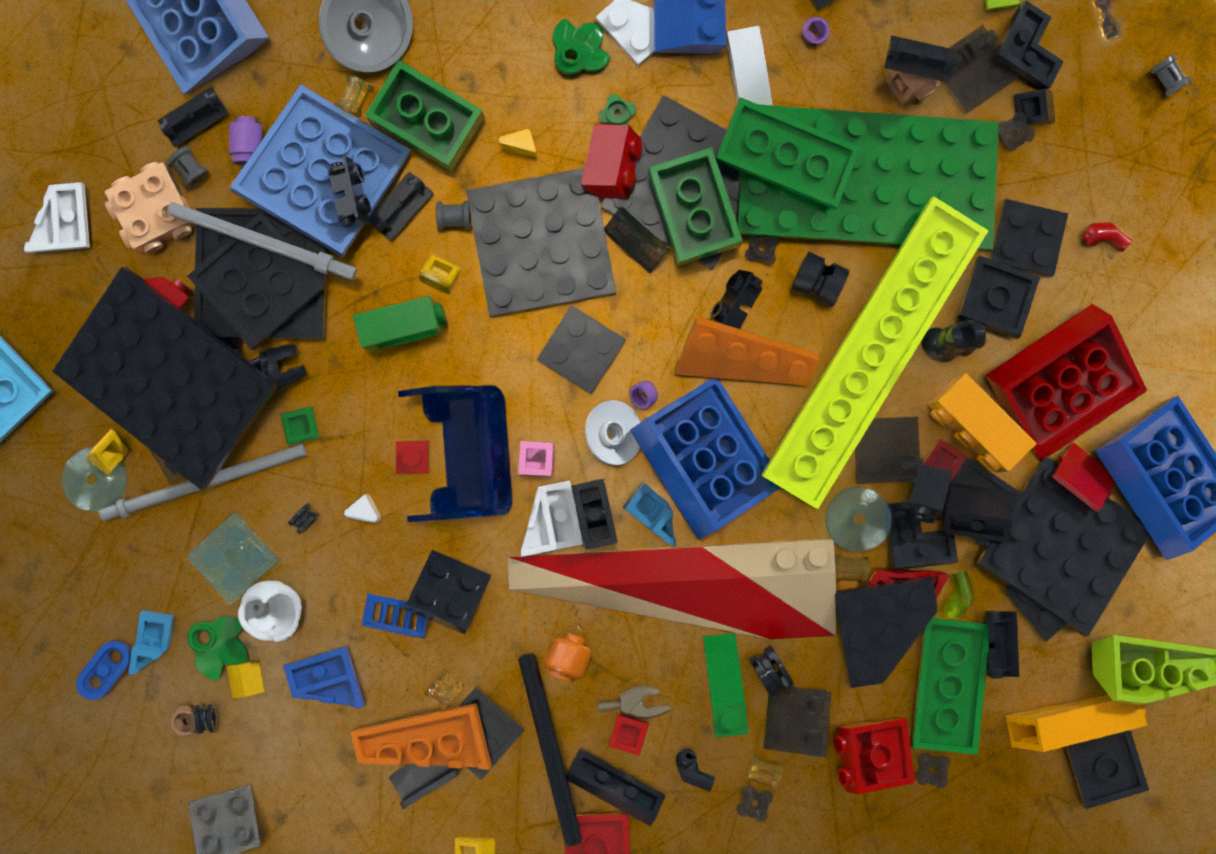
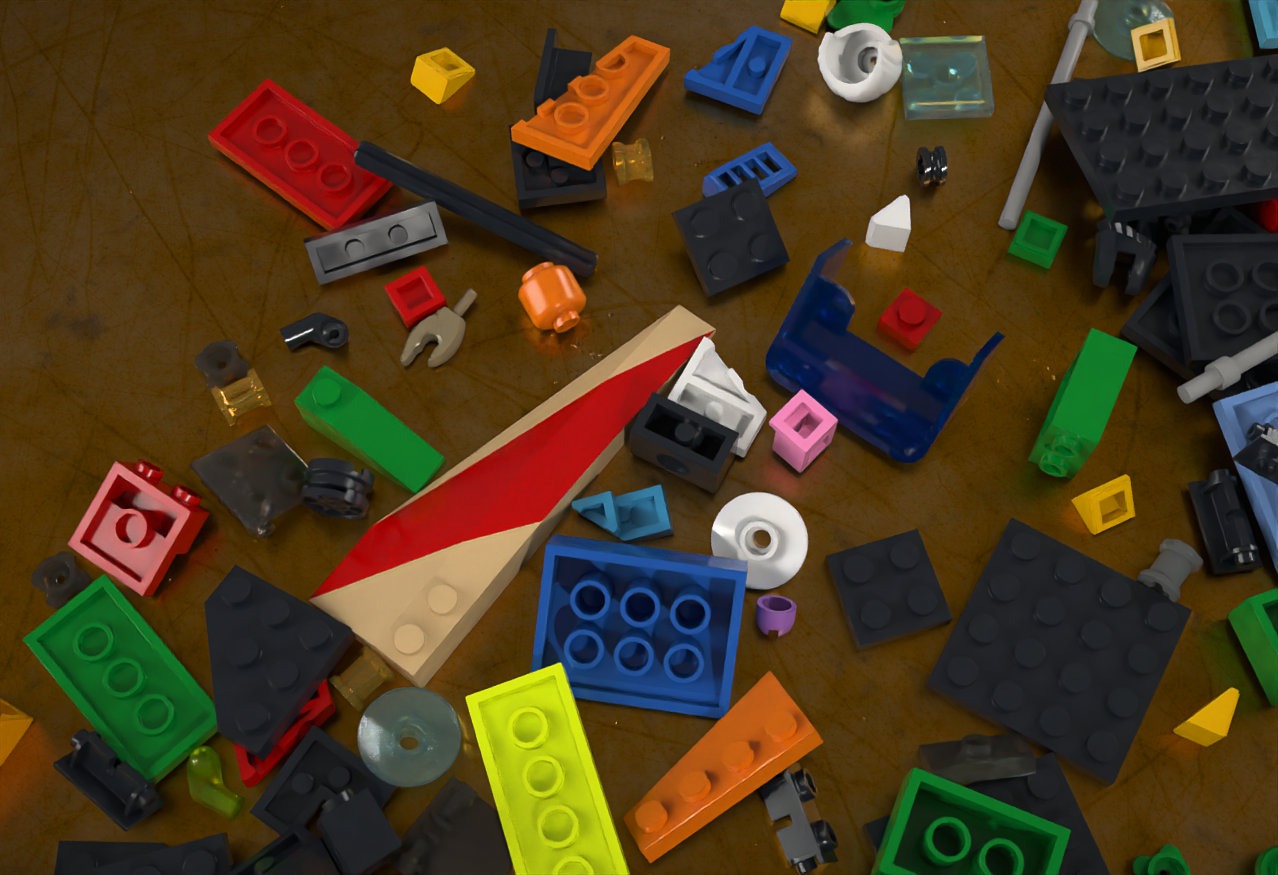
camera: 130 degrees right, 20 degrees down
brick [581,124,642,199] -> none

